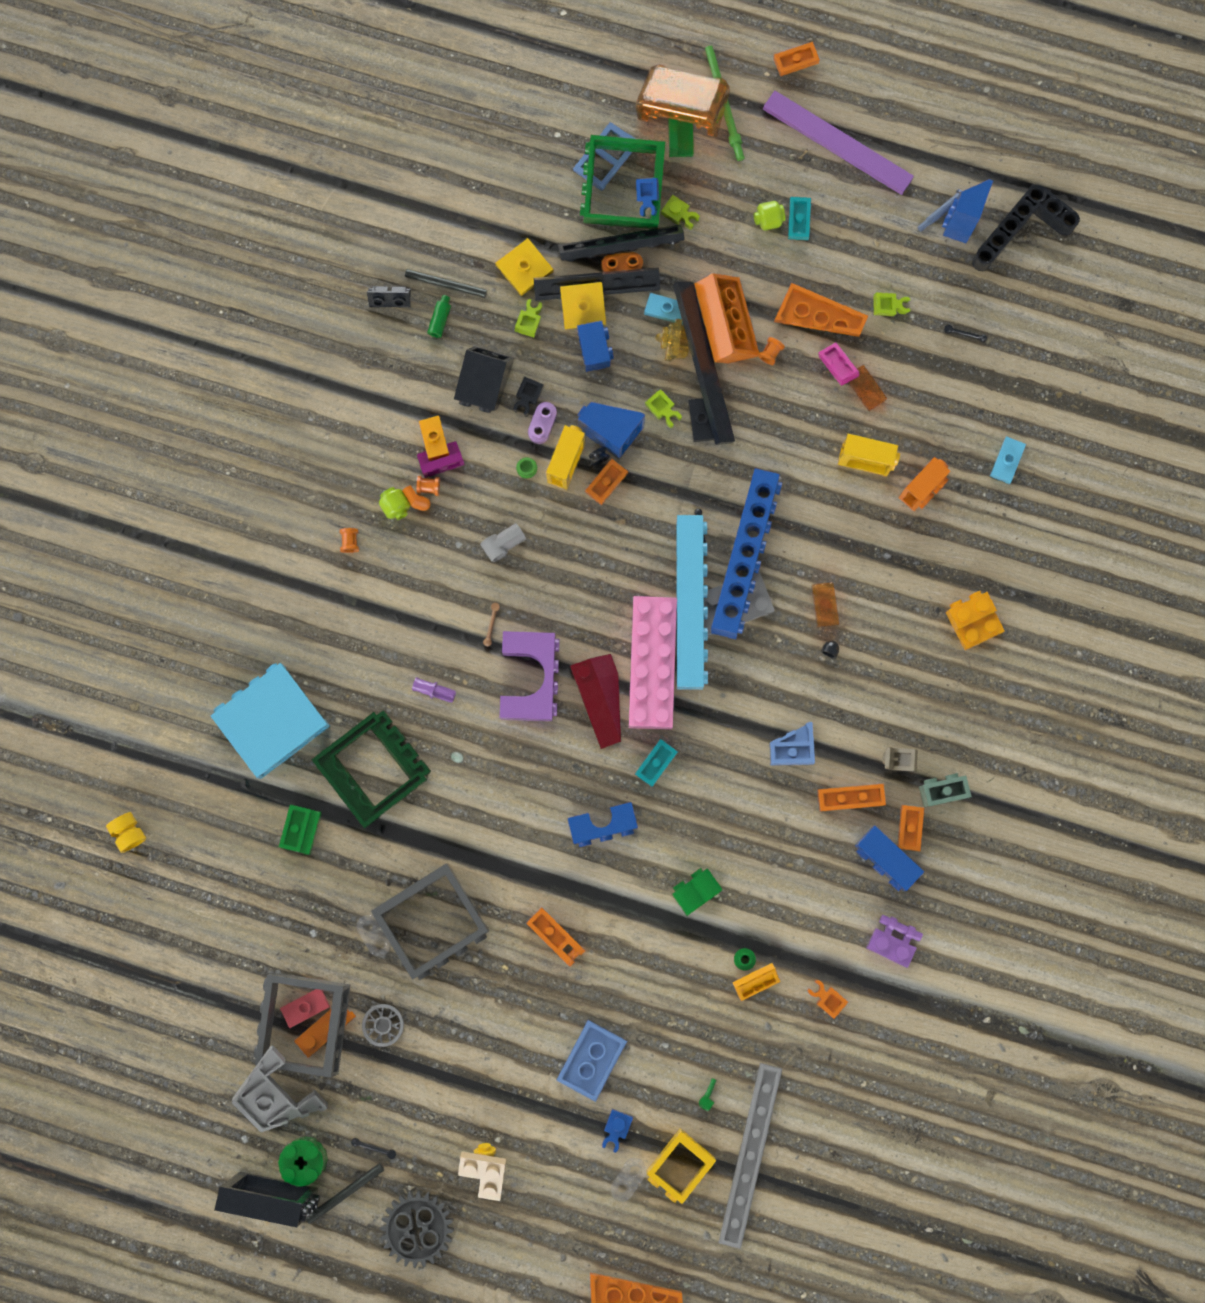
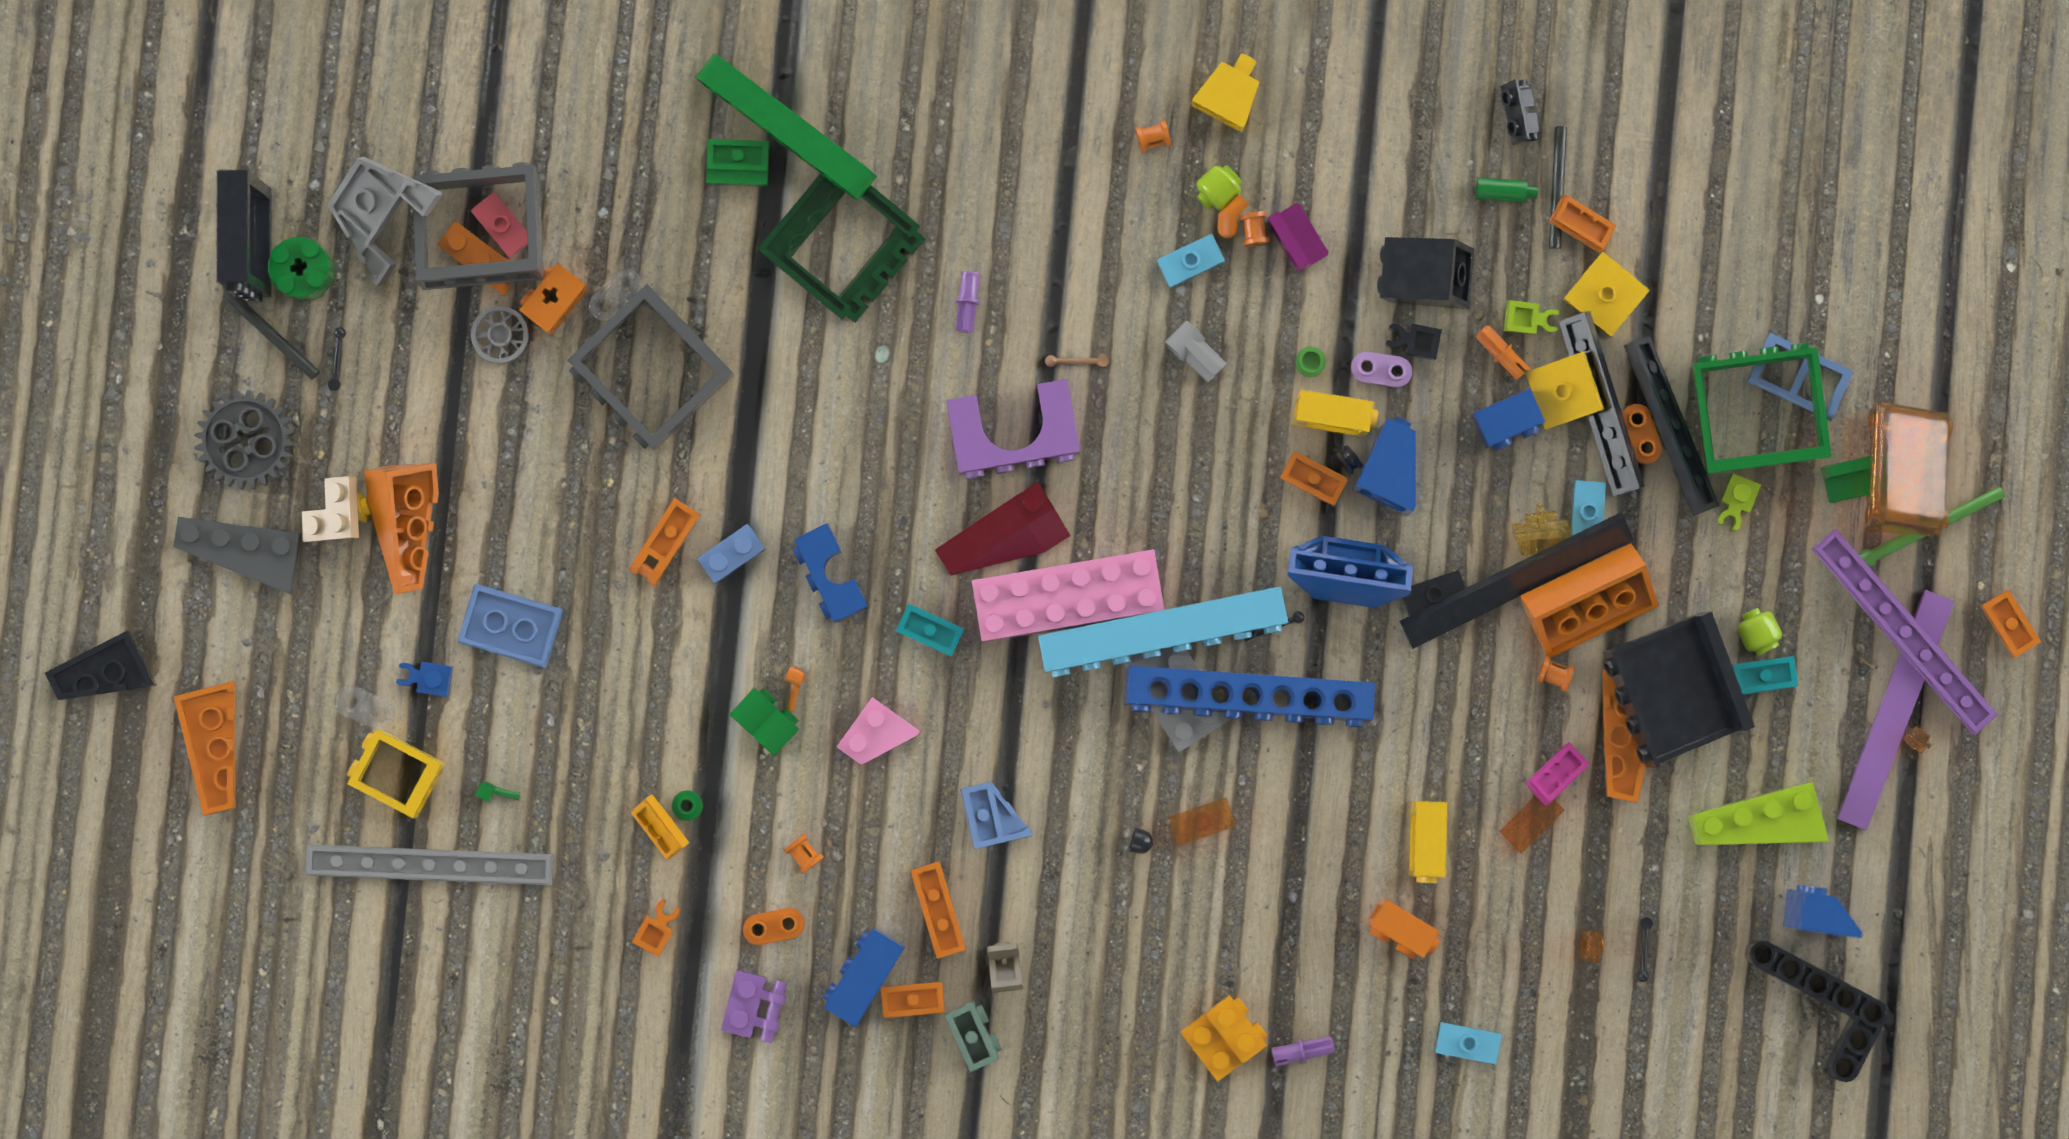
camera: 80 degrees right, 5 degrees up
medium azure panel [210,663,330,779] -> none
light orange plate [419,416,449,461] -> none
blue plate [636,178,659,217] -> none
lime plate [645,389,682,428] -> none
lime plate [873,292,910,316] -> none
sand blue piece [917,189,962,232] -> none
none -> dark grey wing [173,517,301,595]
none -> orange wedge [364,463,439,594]
none -> orange brick [519,262,589,336]
none -> green beam [695,53,877,201]
none -> medium blue plate [697,524,766,584]
none -> orange plate [743,908,805,945]
none -> orange bush [783,833,824,874]
none -> orange hand [784,666,805,711]
none -> bright pink wing [837,697,921,765]
none -> medium azure plate [1157,234,1225,288]
none -> yellow torso [1191,54,1260,133]
none -> medium lavender axle [1272,1036,1335,1067]
none -> blue wedge [1287,536,1413,608]
none -> orange axle [1476,325,1530,381]
none -> orange plate [1548,194,1616,253]
none -> clear orange plate [1579,929,1605,963]
none -> black panel [1603,612,1755,768]
none -> lime wedge [1688,782,1830,845]
none -> medium lavender tile [1811,529,1998,735]
none -> clear orange plate [1902,725,1932,753]

